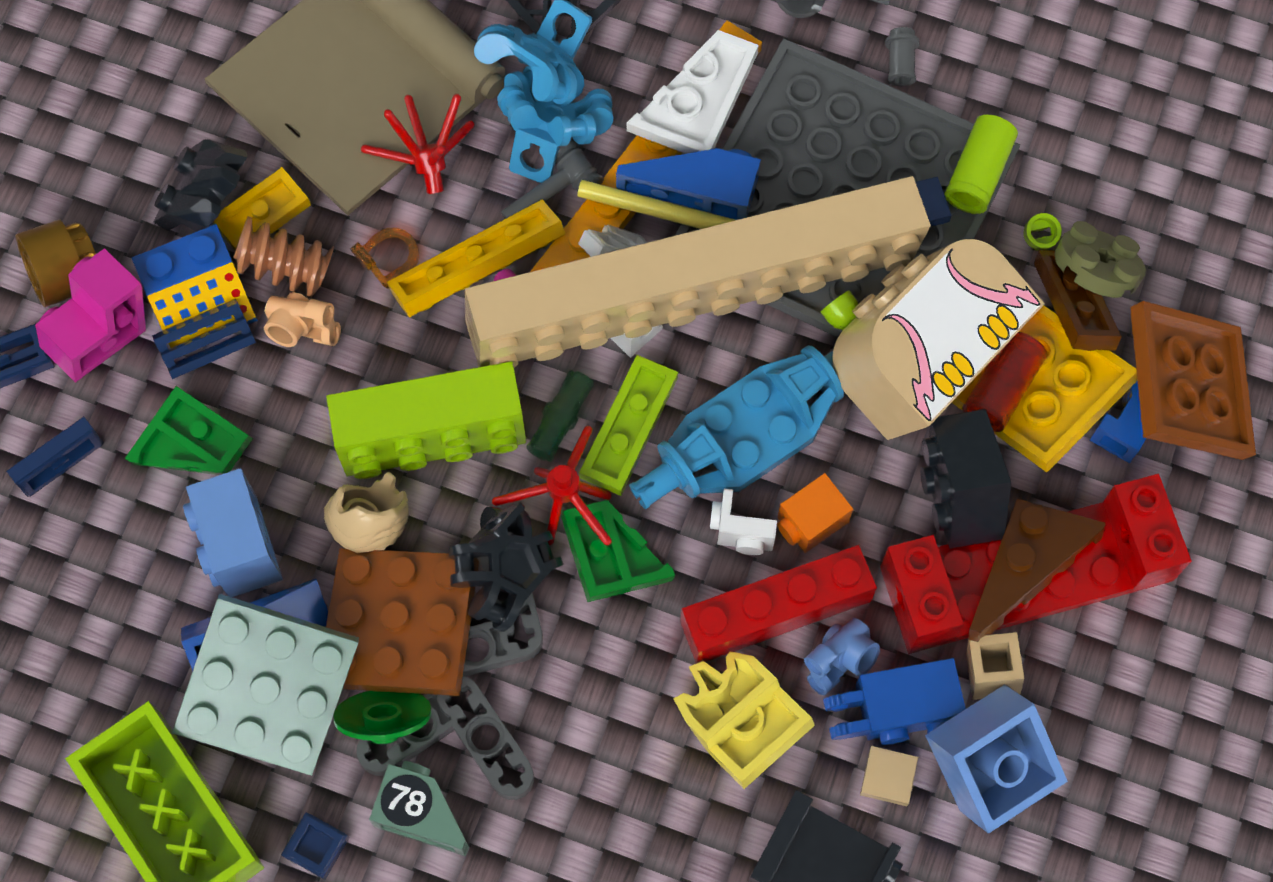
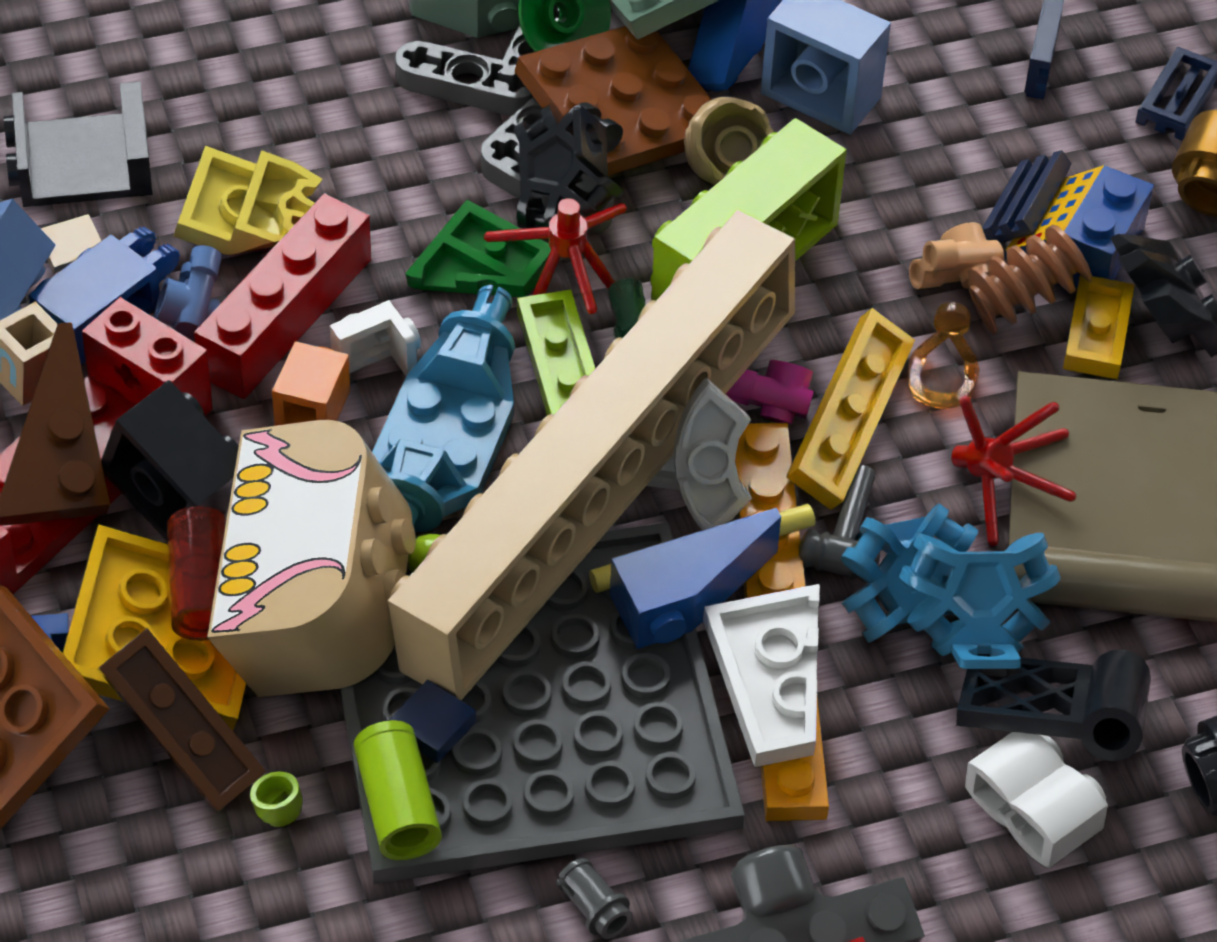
camera: 140 degrees right, 20 degrees down
dark pink brick [35,248,146,383] -> none
green wing [125,386,253,475] -> none
olive plate [1055,221,1146,298] -> none

